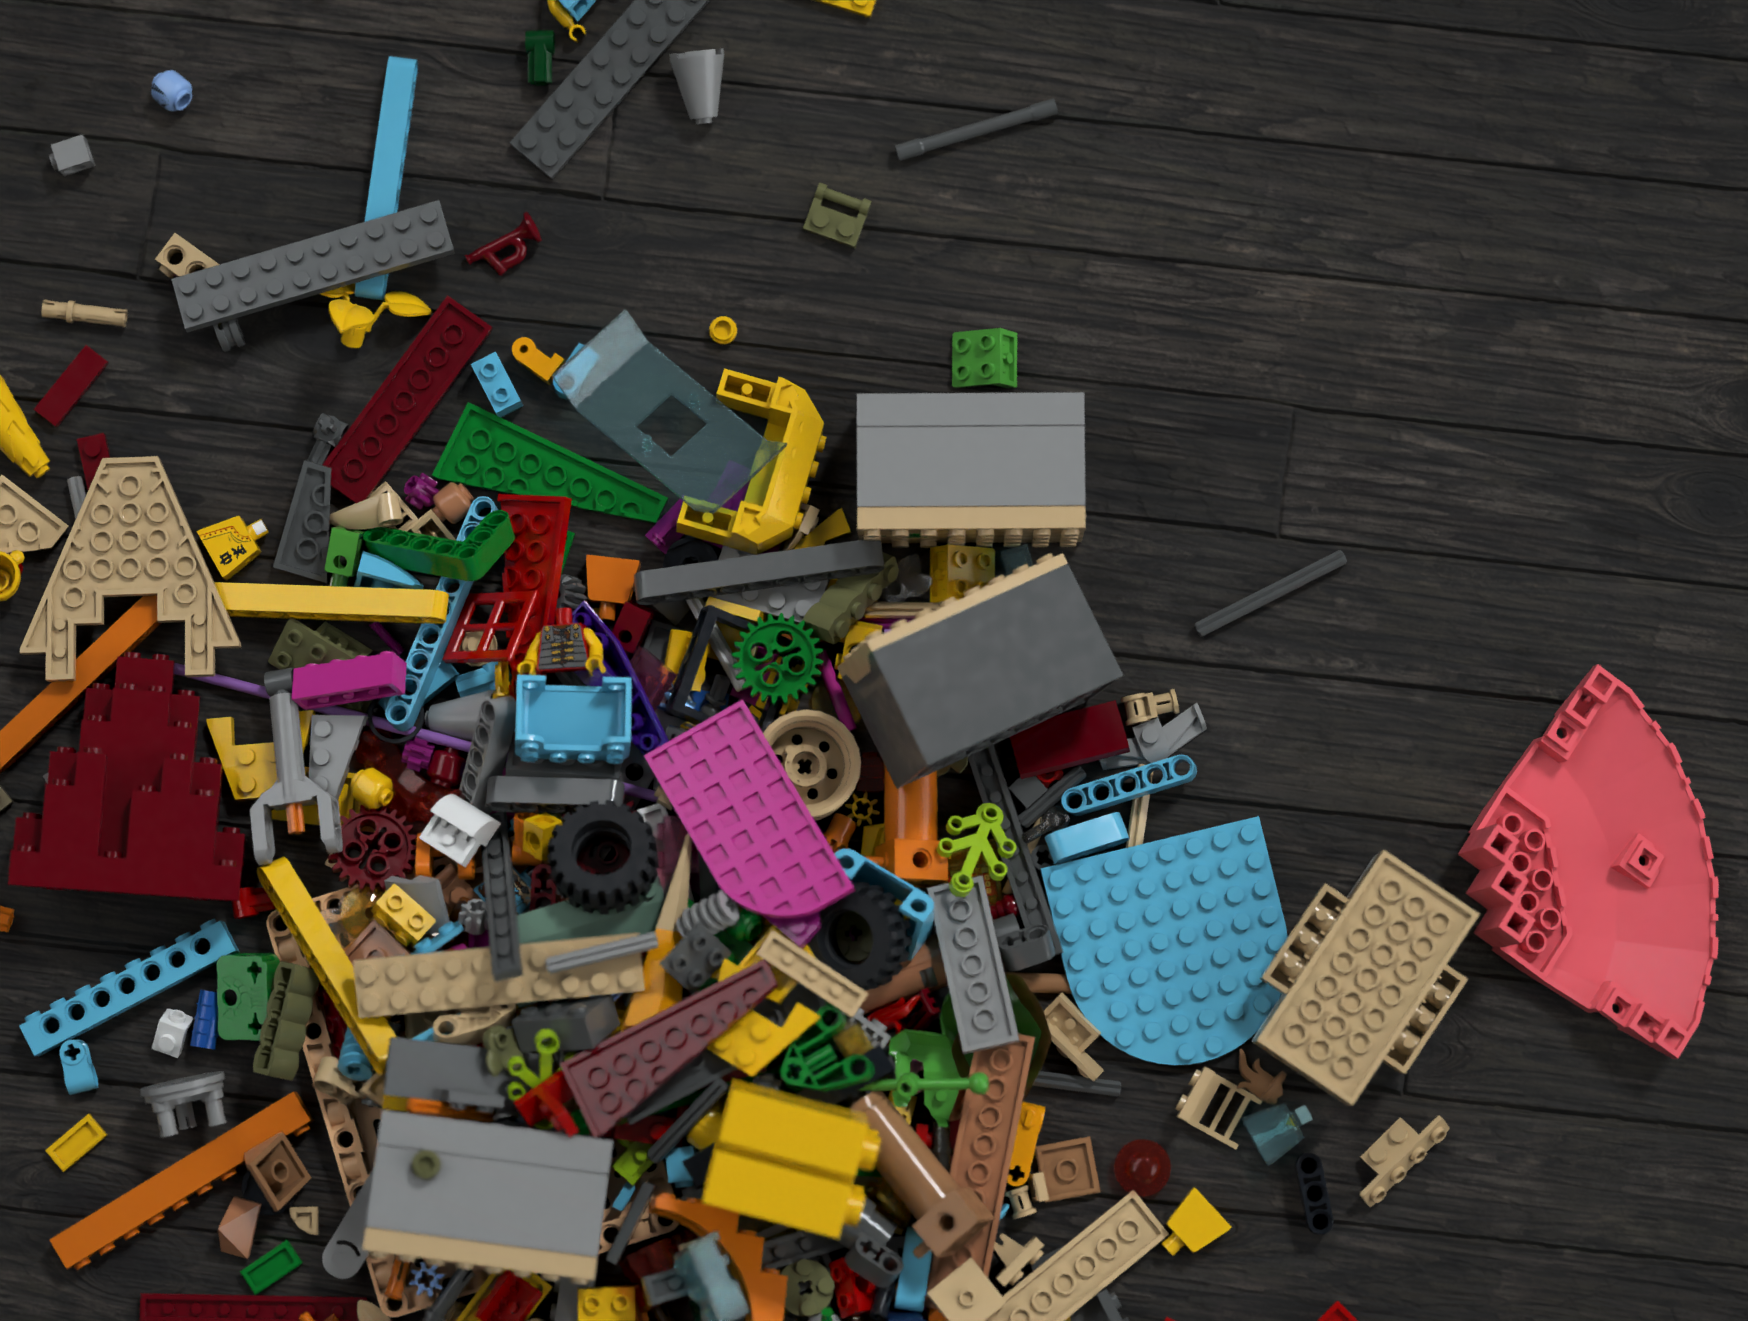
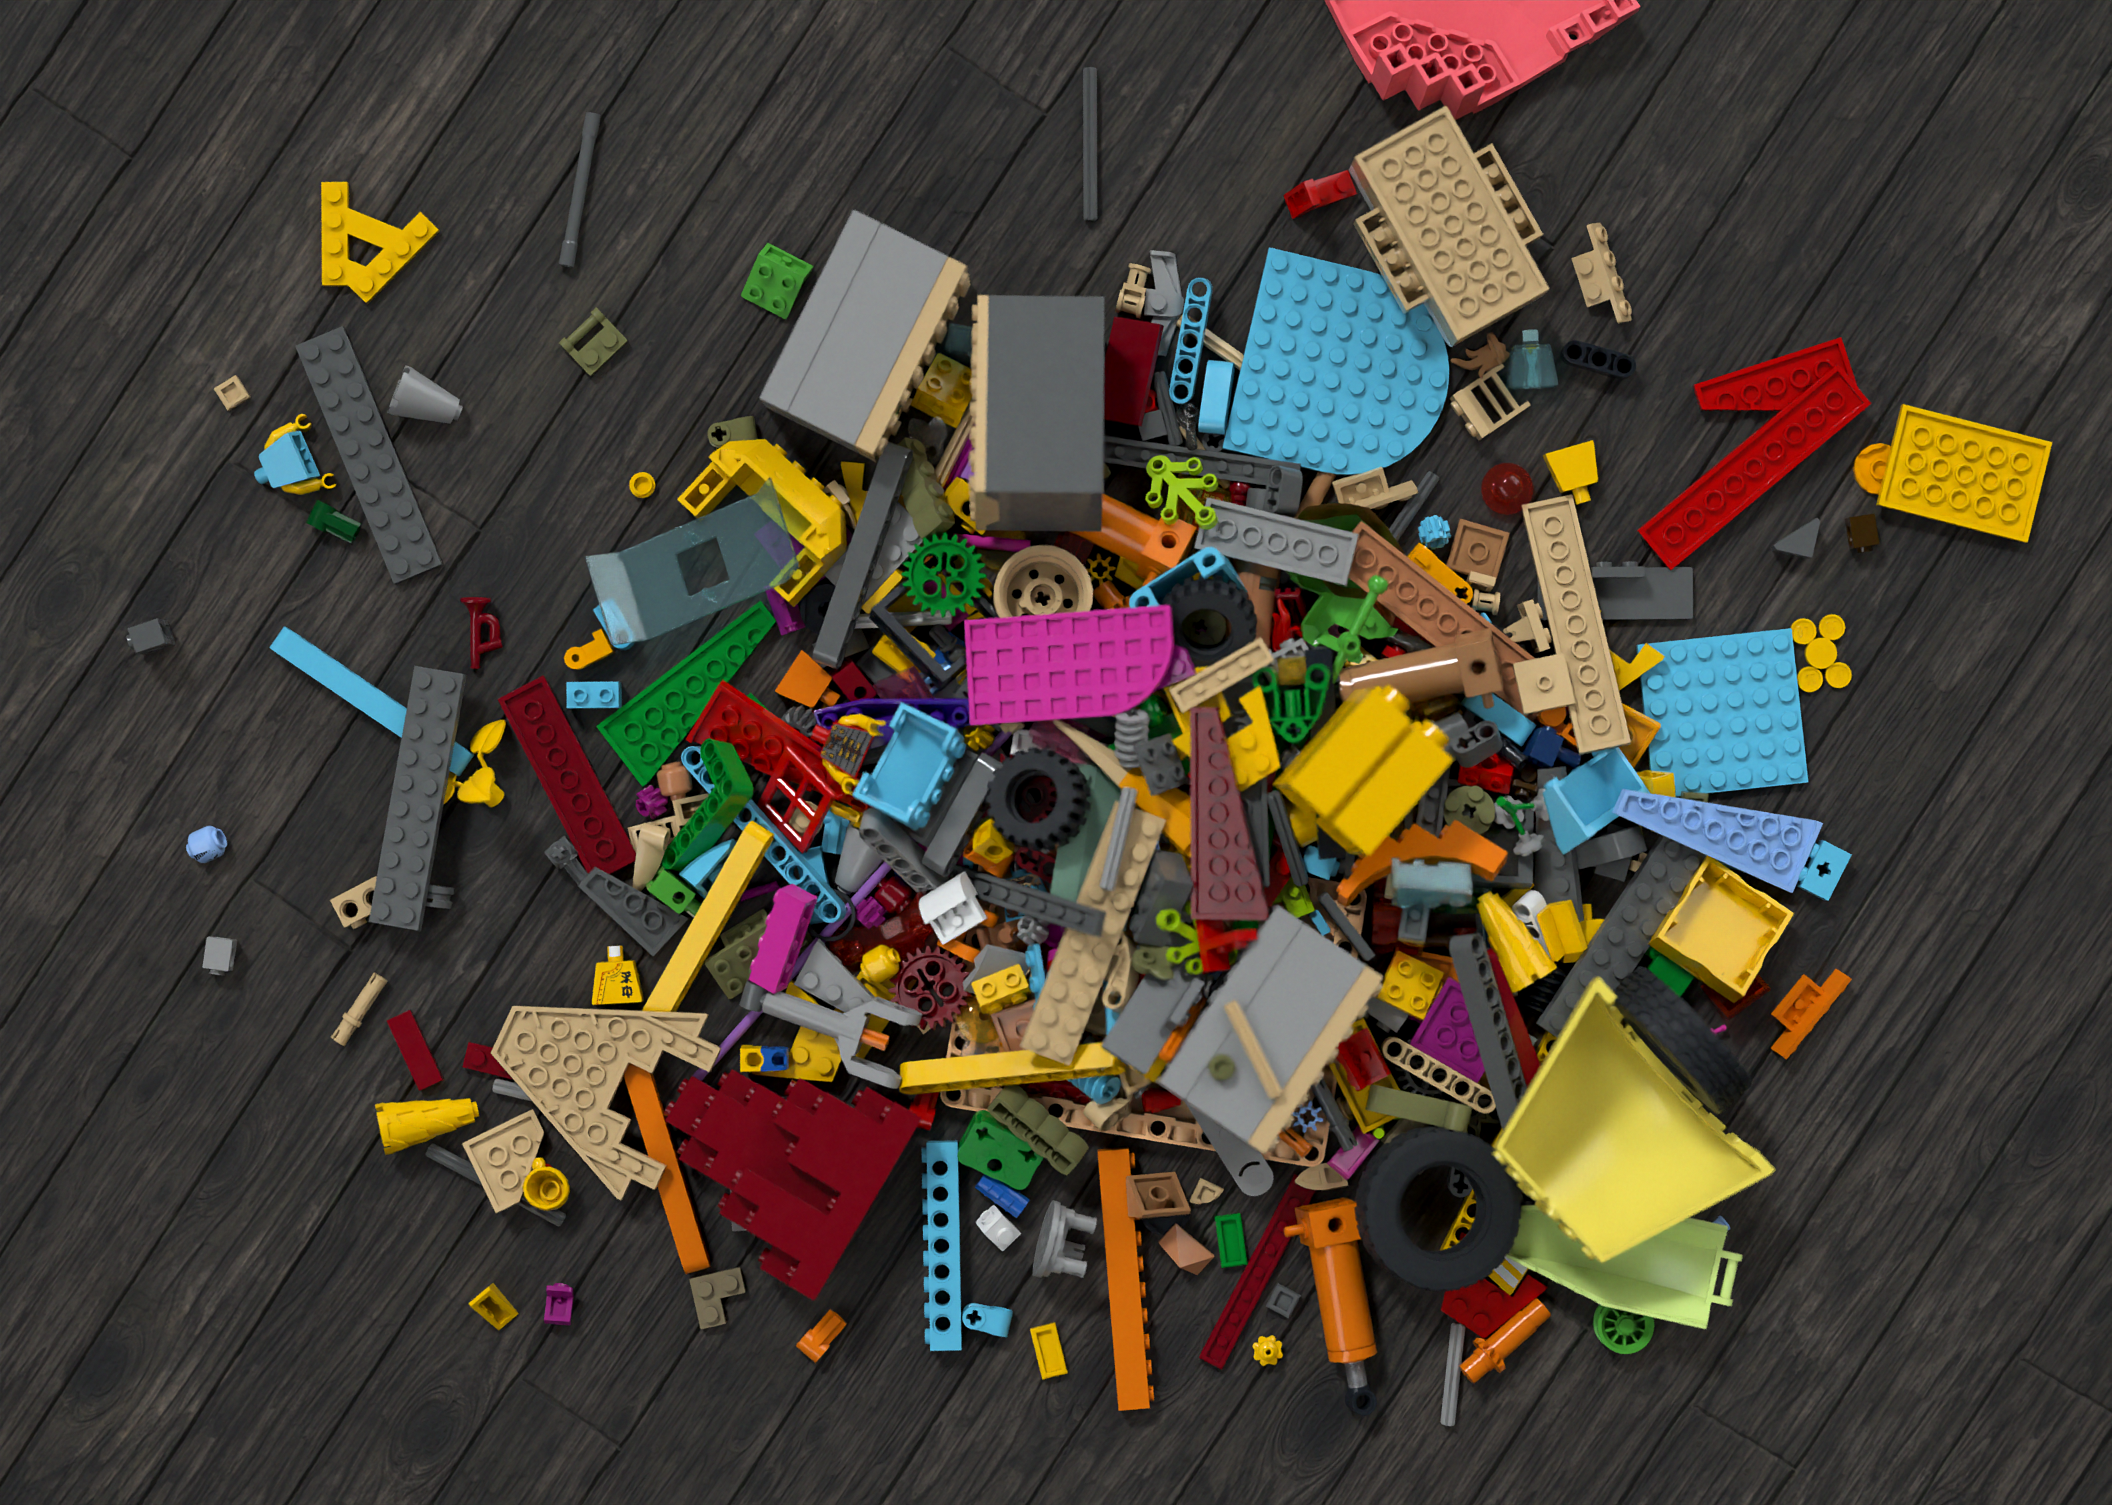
camera: 70 degrees left, 5 degrees up
none -> olive piece [708,416,758,448]
none -> leg [740,1045,789,1072]
none -> yellow gear [963,724,995,751]
none -> red cone [1142,1088,1181,1114]
none -> tan axle [1224,1001,1282,1099]
none -> red bracket [1283,170,1357,219]
none -> medium azure gear [1418,515,1451,549]

